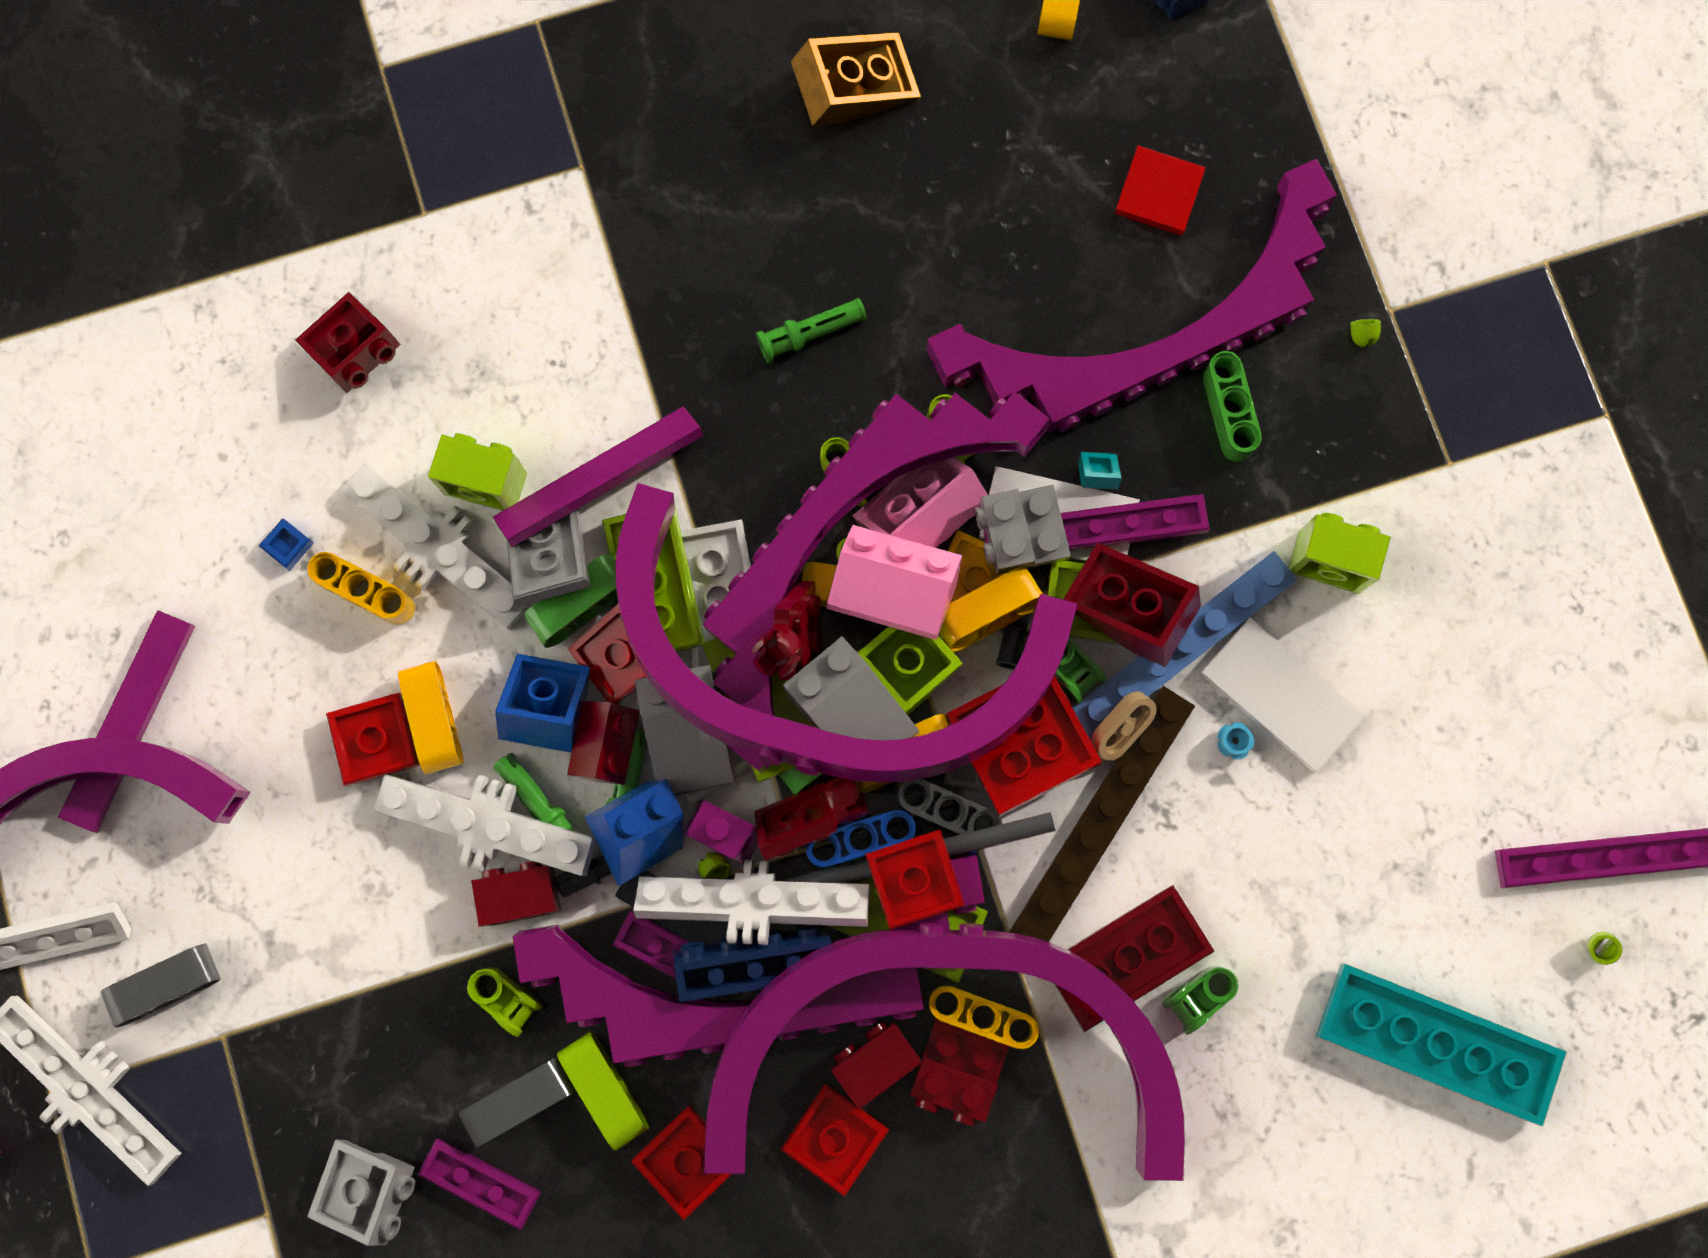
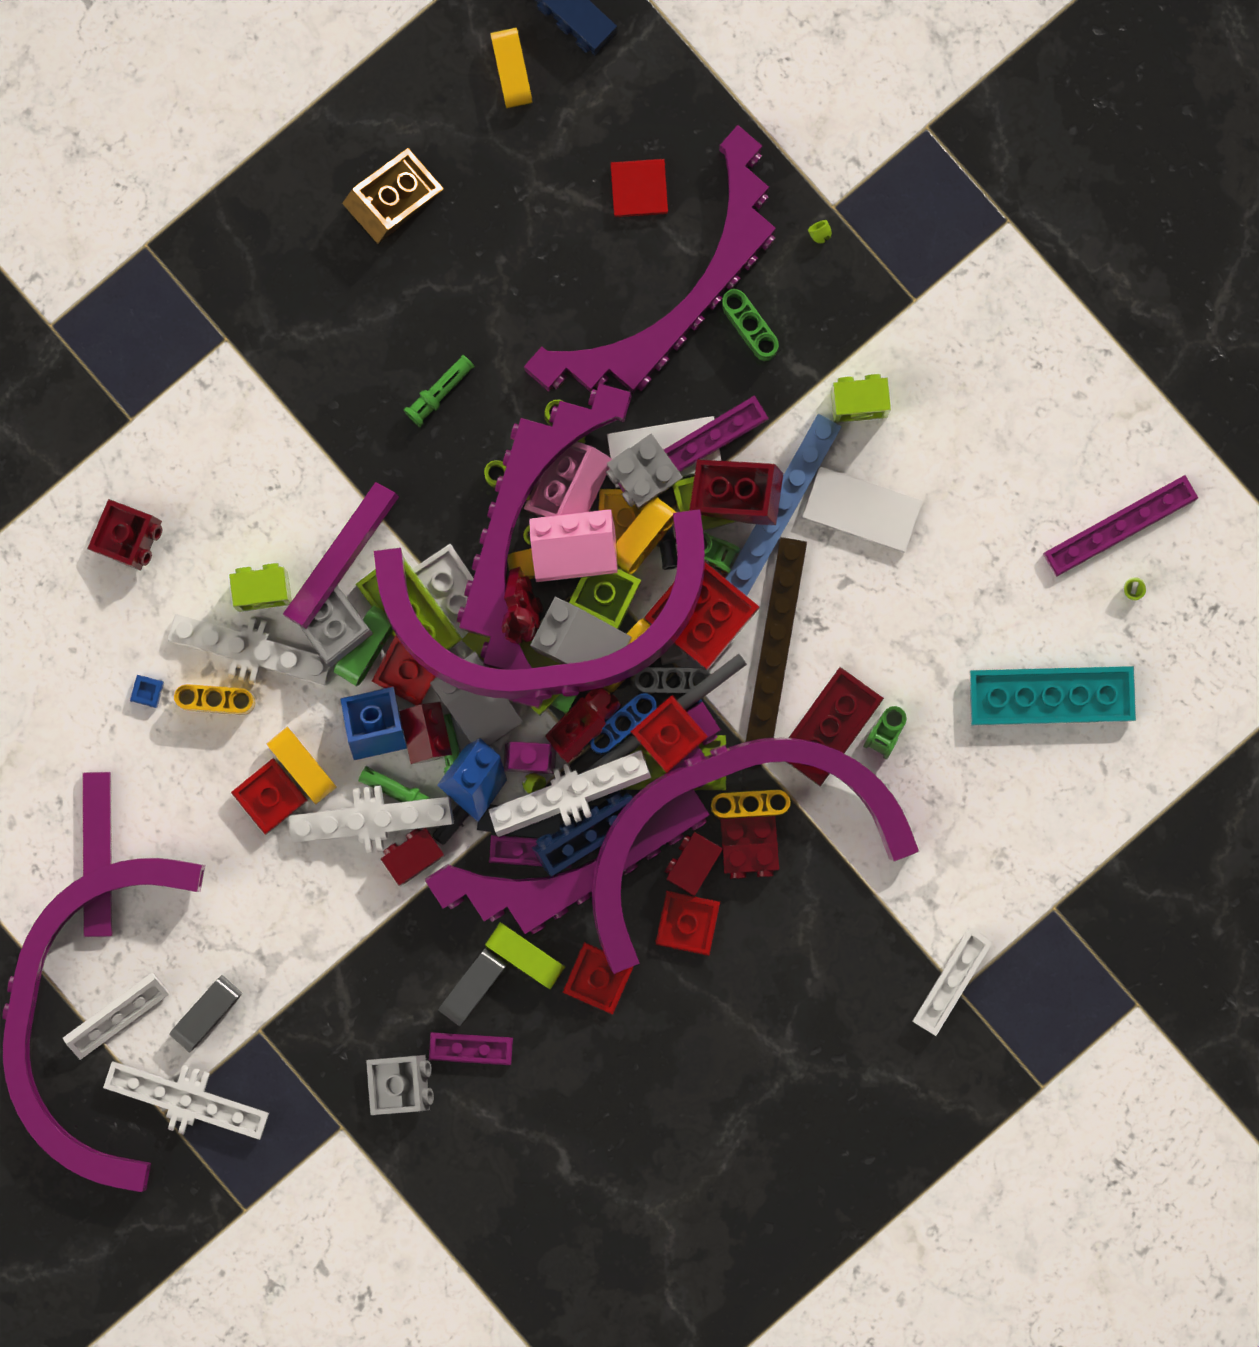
camera: 25 degrees left, 5 degrees up
lime piece [467,967,544,1037] -> none
teal plate [1078,452,1122,489] -> none
tan plate [1091,691,1156,761] -> none
medium azure plate [1217,722,1255,760] -> none

